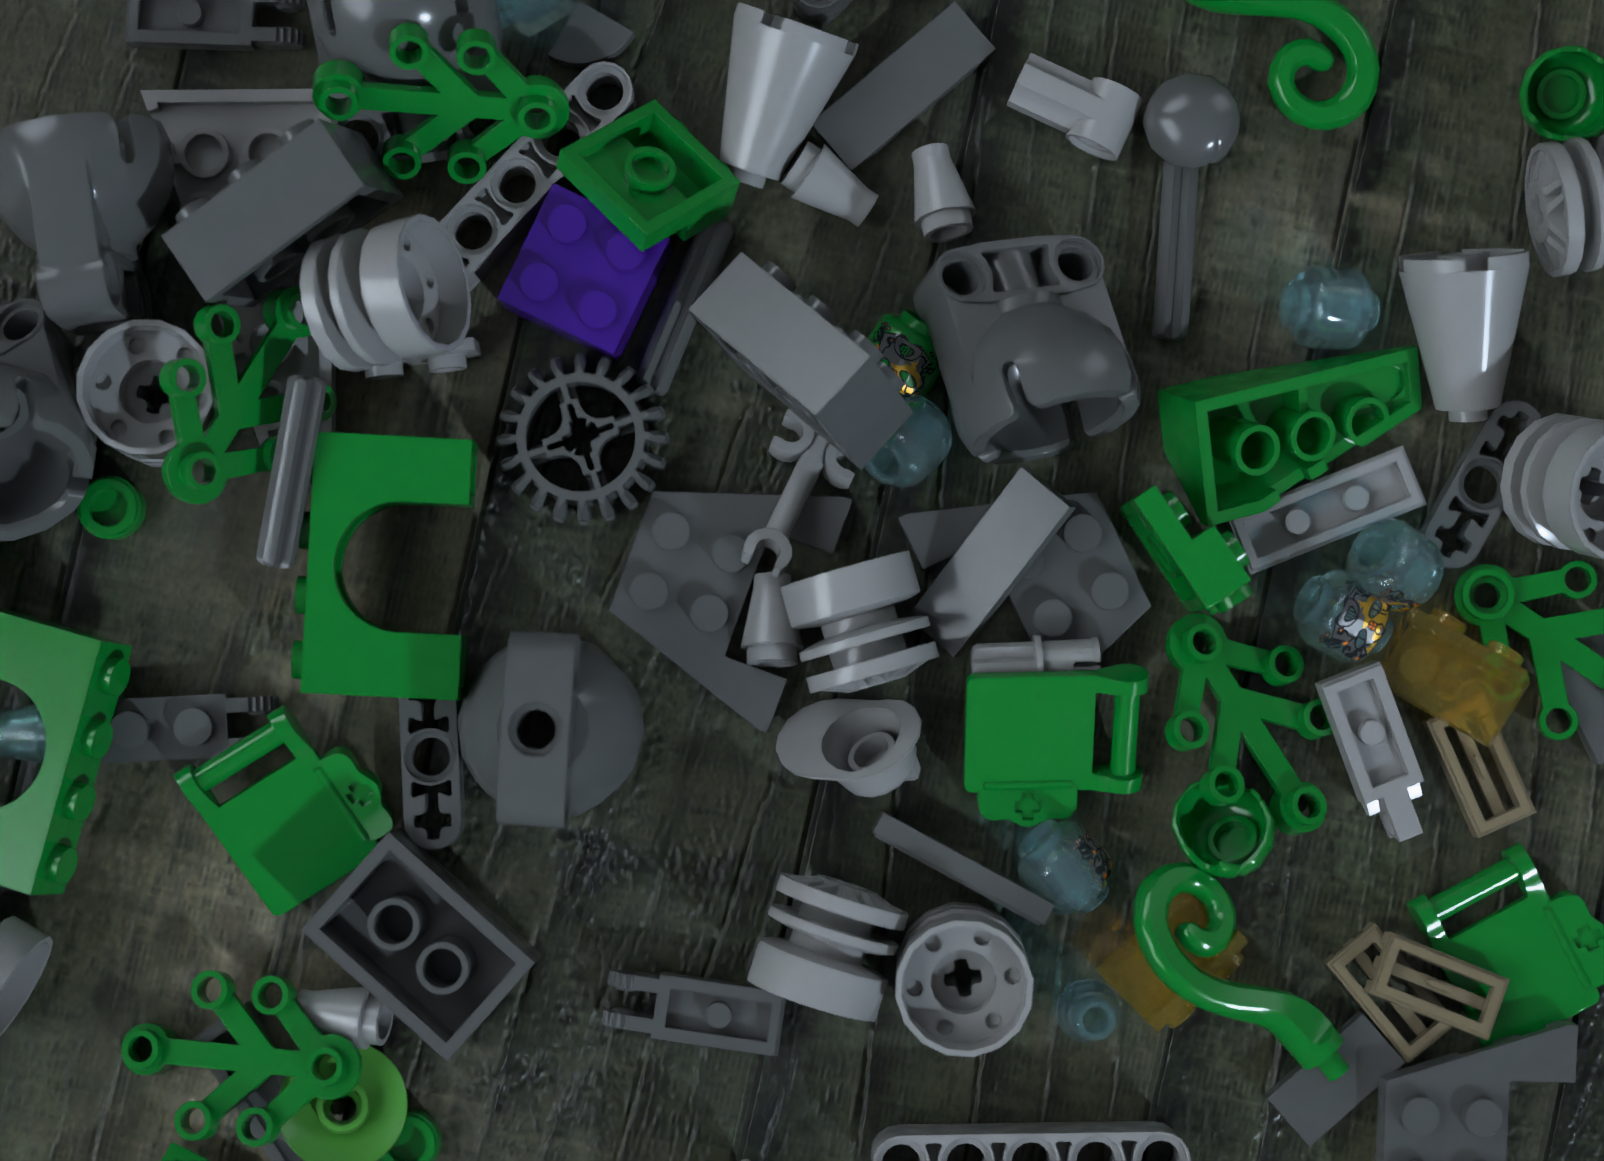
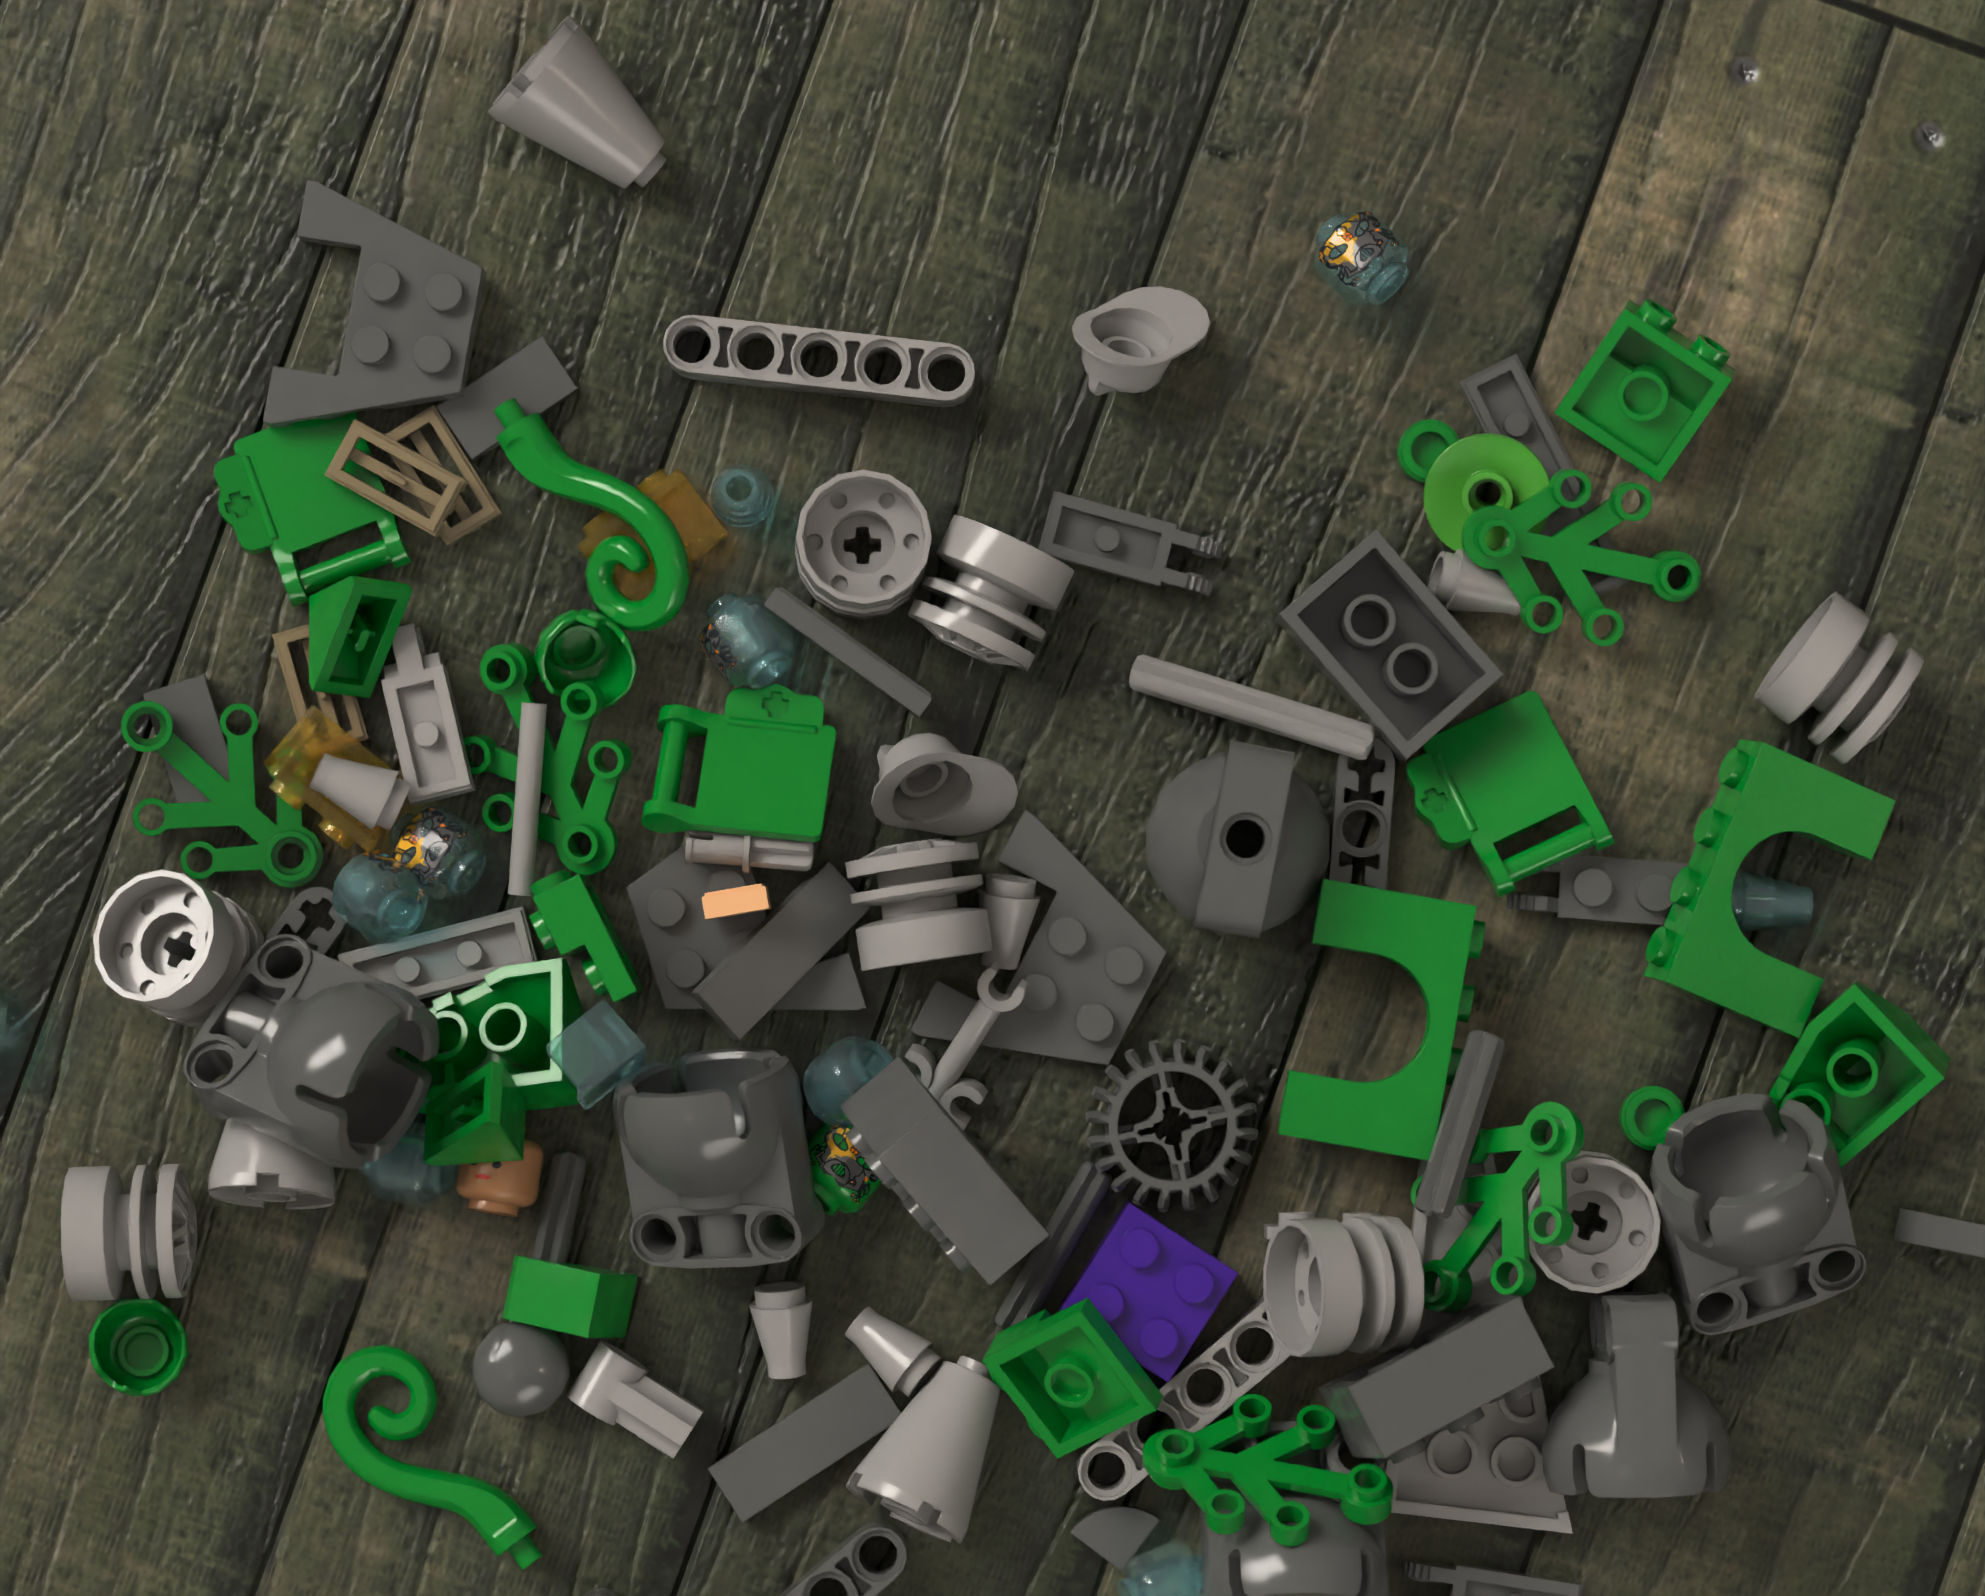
camera: 175 degrees left, 0 degrees up
none -> dark grey piece [184,934,440,1169]
none -> green slope [309,576,413,698]
none -> light grey cone [309,753,411,831]
none -> green slope [423,1061,526,1166]
none -> medium nougat head [455,1126,544,1217]
none -> green slope [502,1254,638,1338]
none -> light grey bar [508,702,547,896]
none -> clear light blue panel [546,998,646,1110]
none -> light nougat tile [701,883,772,920]
none -> light grey axle [1129,654,1375,760]

